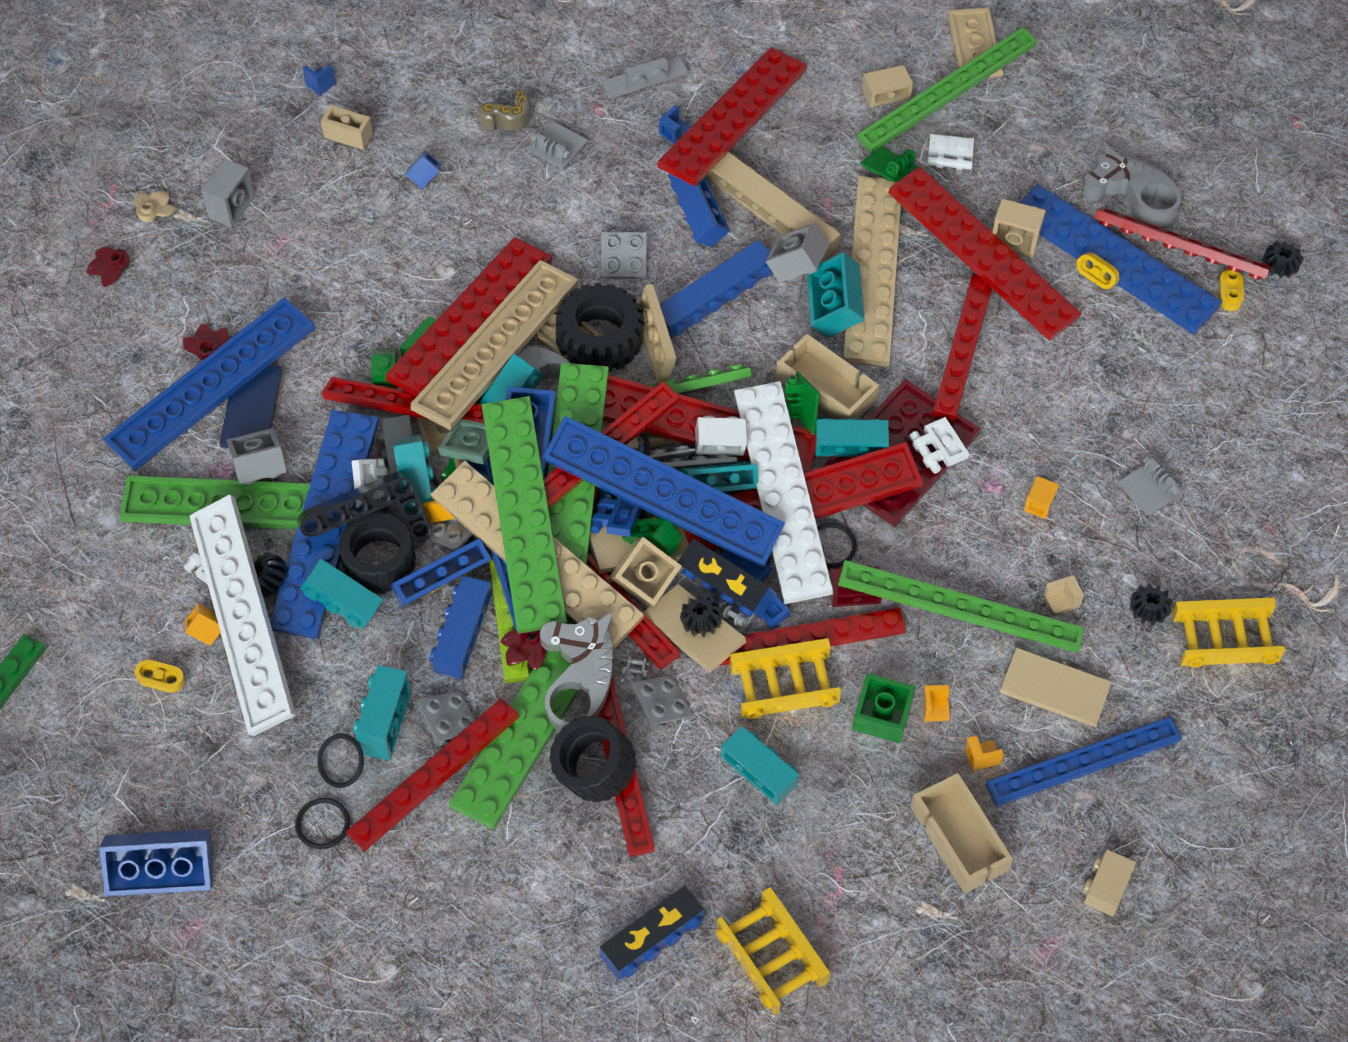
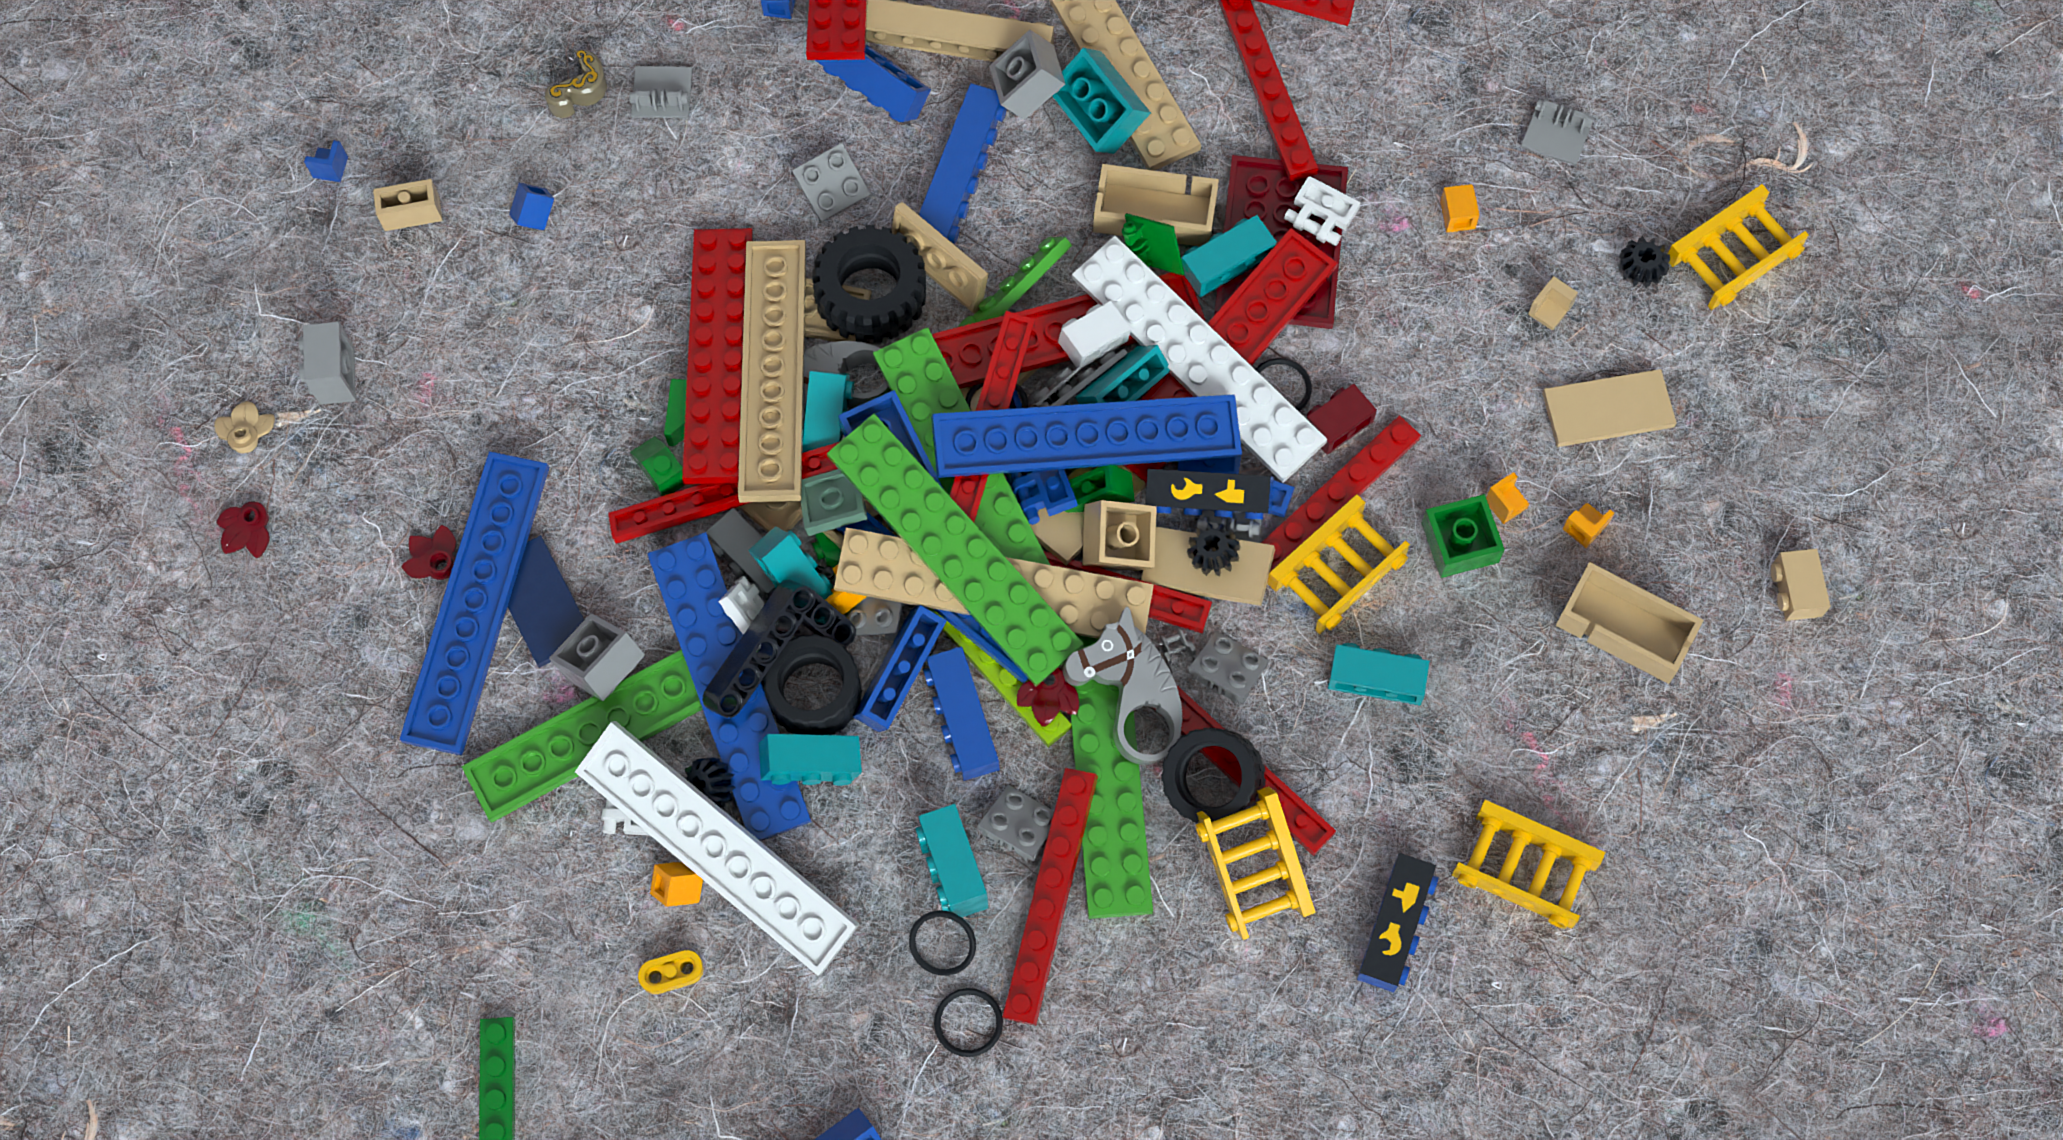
camera: 30 degrees left, 10 degrees up
bright green plate [838,560,1084,653] -> none
blue tile [985,716,1182,807] -> none
none -> yellow fence [1195,786,1316,940]

